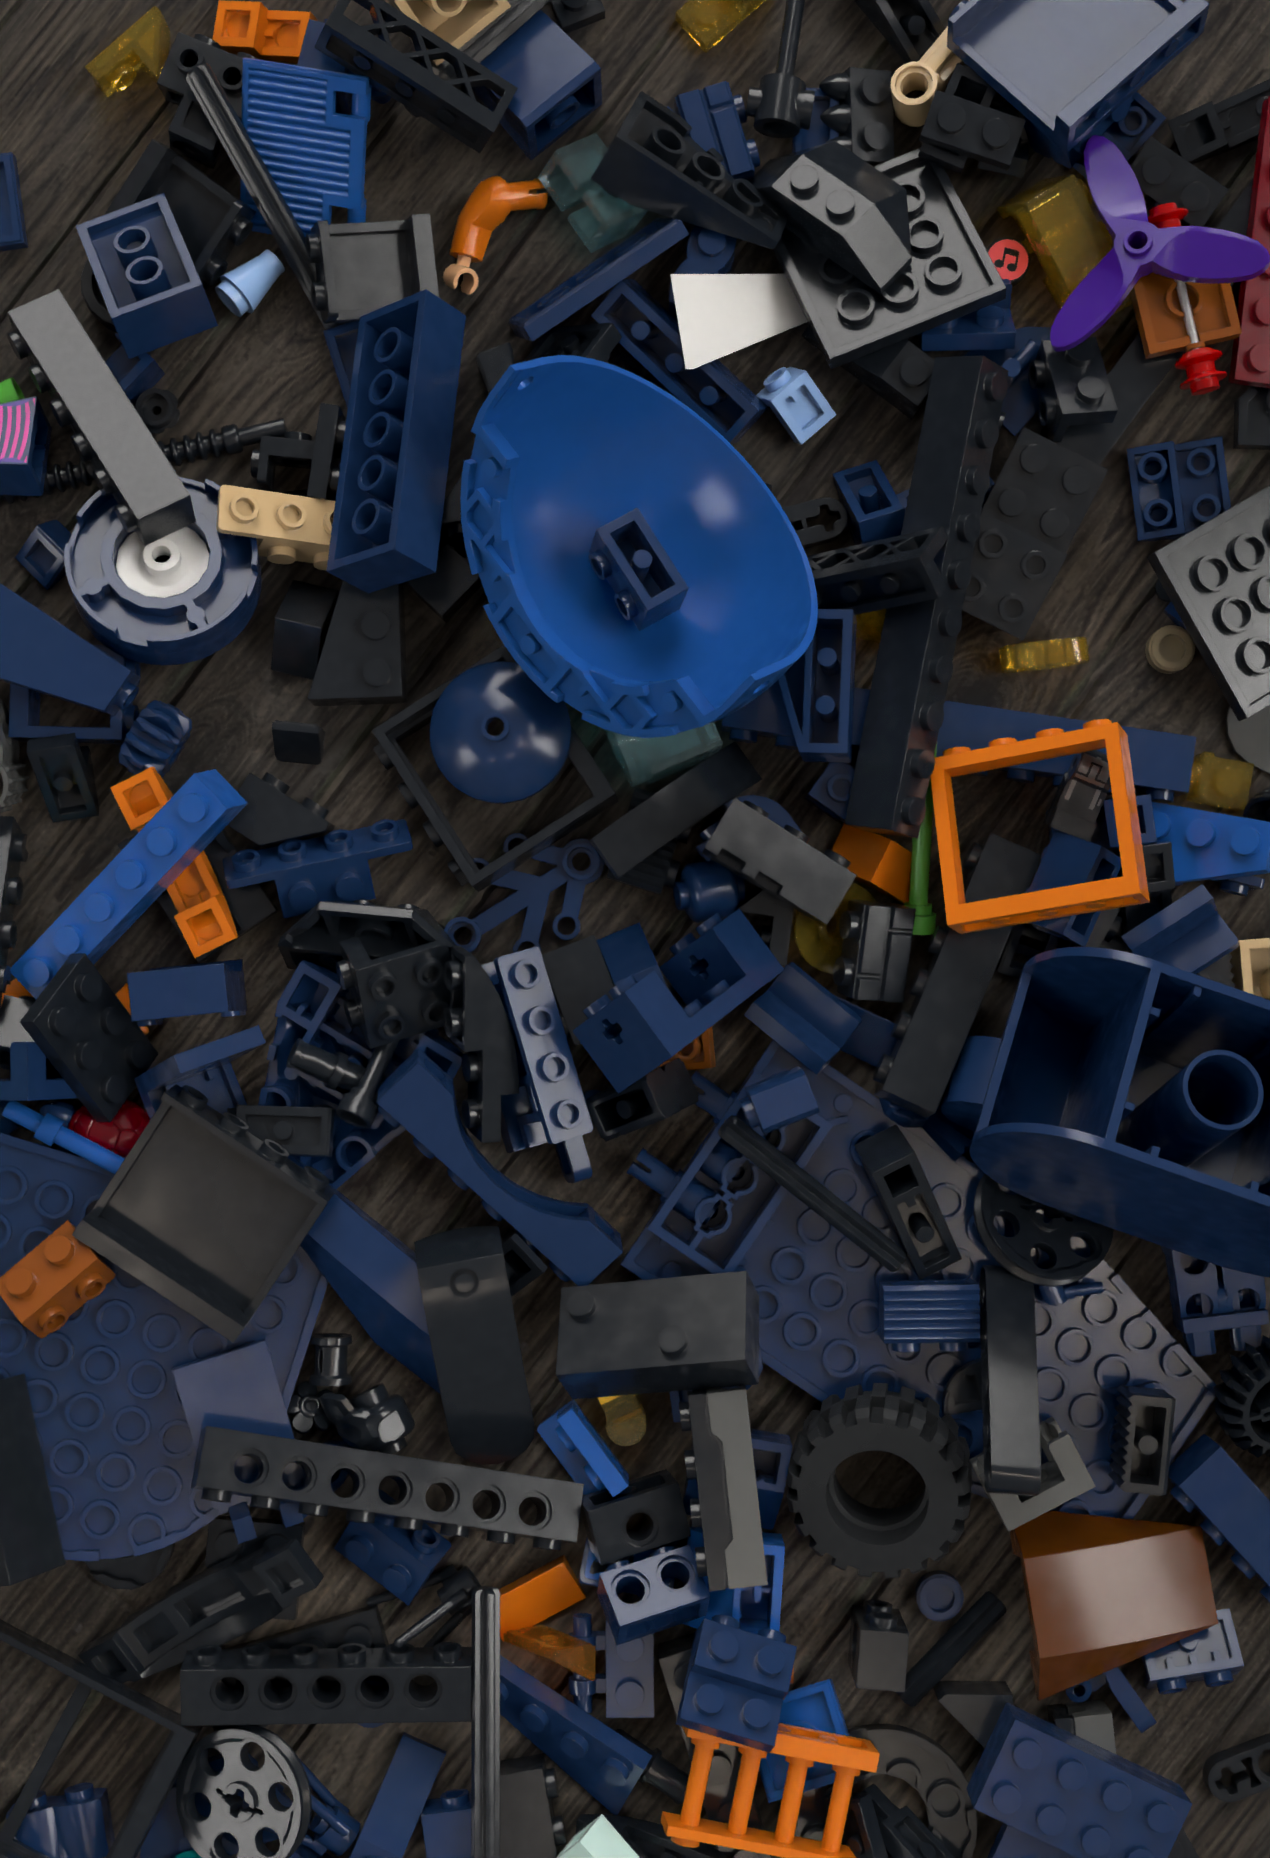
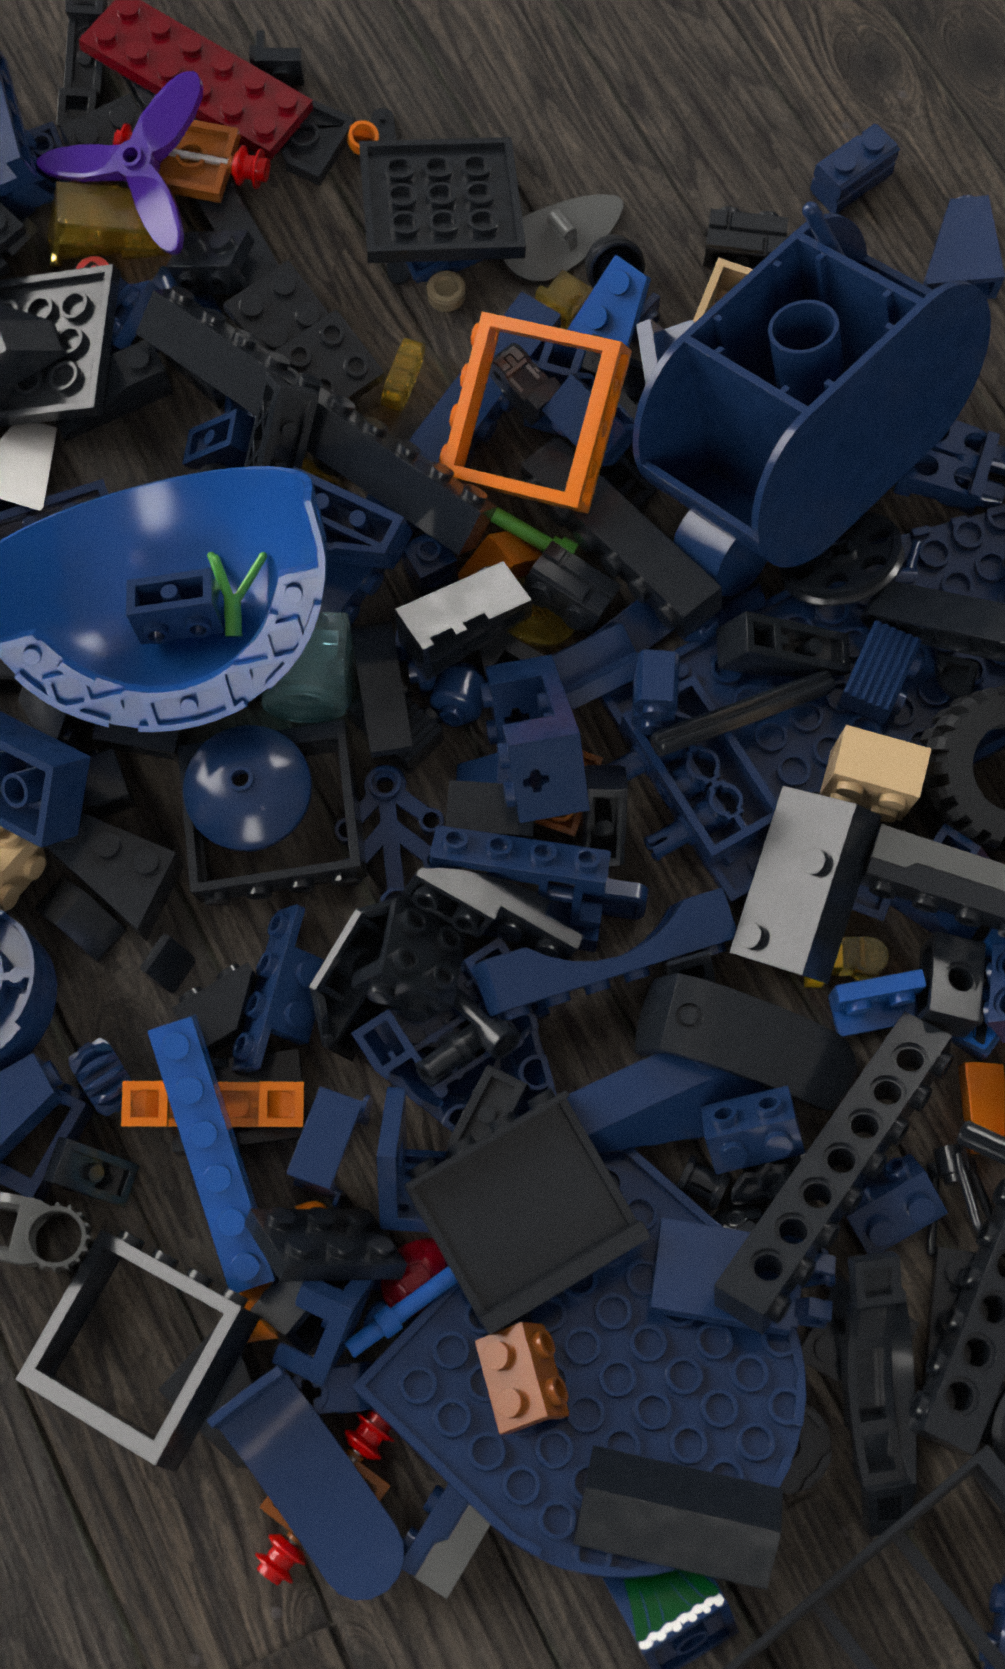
camera: 65 degrees left, 15 degrees down
light blue bracket [756,367,836,445] -> none
dark blue slope [1127,436,1231,542] -> none
none -> bright green plant [207,552,267,637]
none -> dark blue brick [700,1085,805,1175]
none -> tan brick [819,725,932,823]

